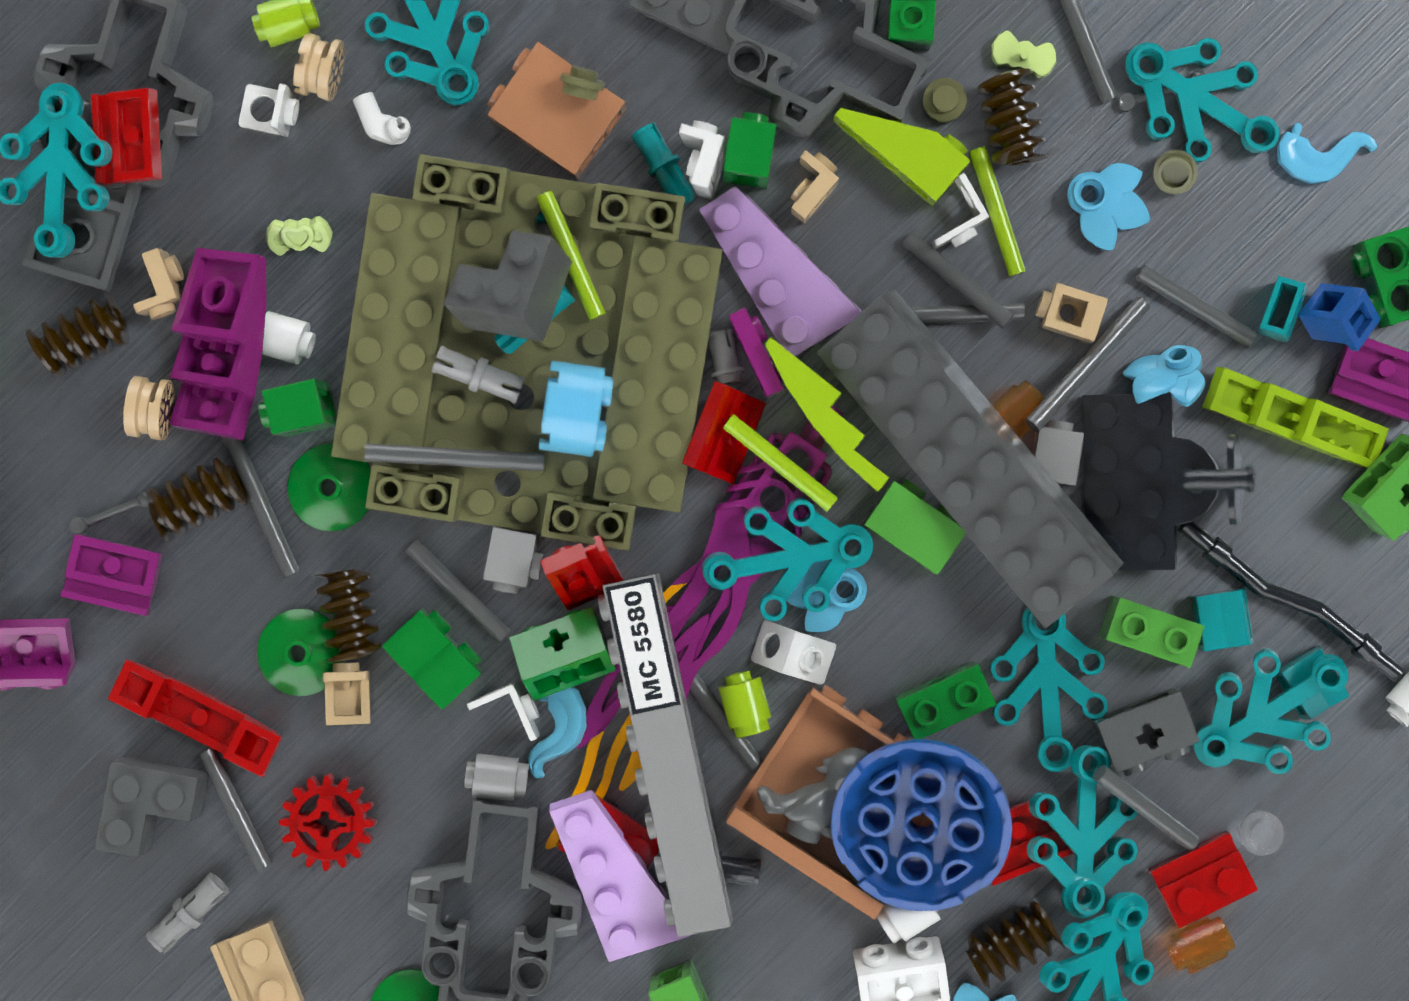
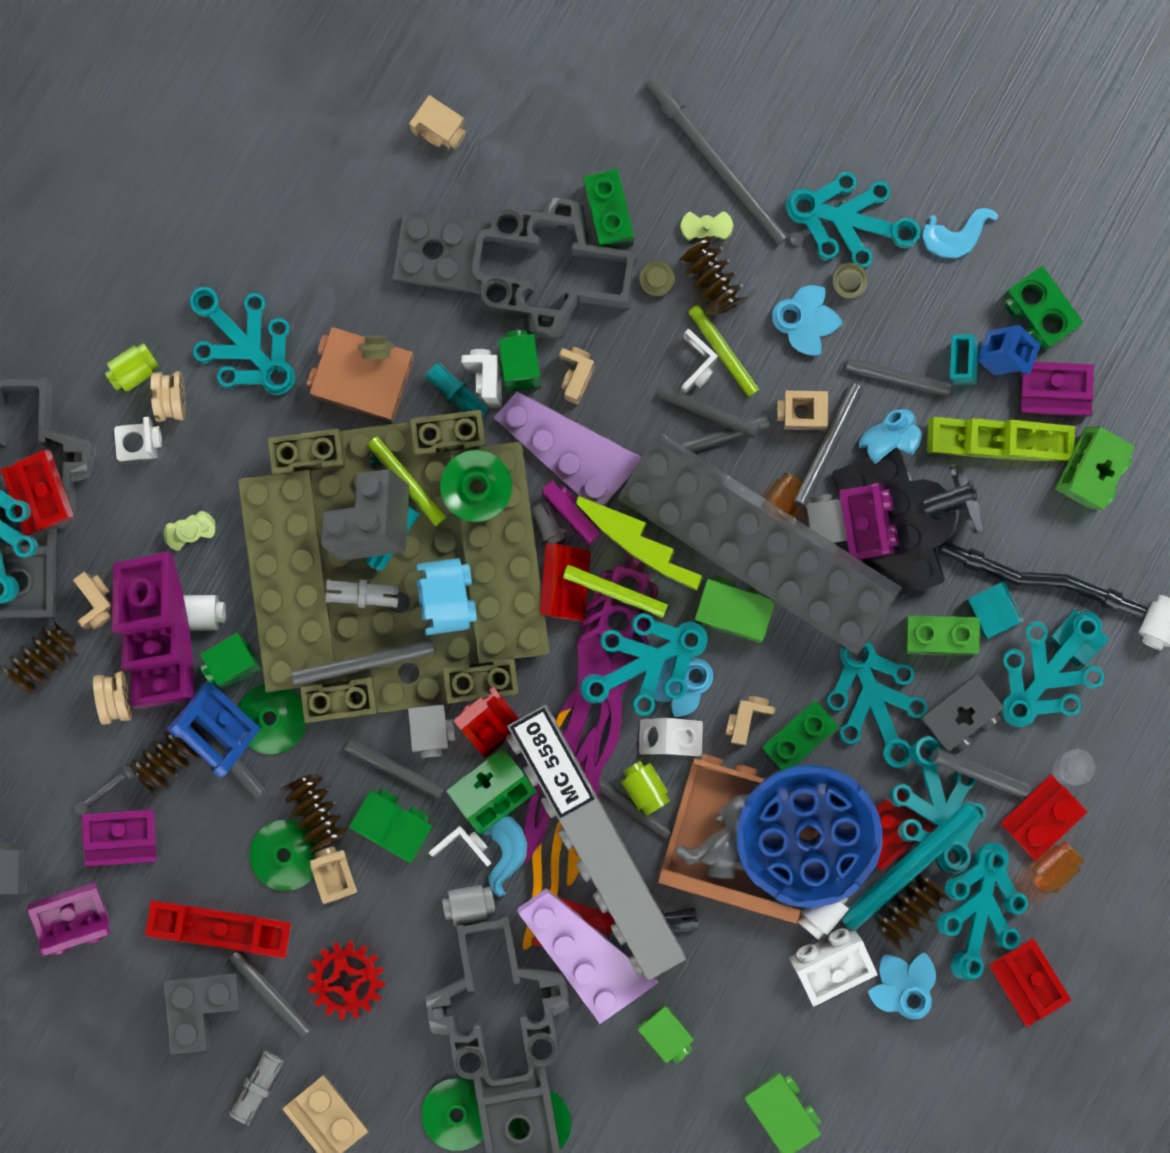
camera: 15 degrees left, 5 degrees down
white arm [353,92,411,145] -> none
lime slope [833,108,970,206] -> none
none -> blue plate [167,682,261,778]
none -> green dish [440,450,512,522]
none -> tan bracket [725,695,775,747]
none -> magenta bracket [839,483,899,560]
none -> teal axle [842,802,981,931]

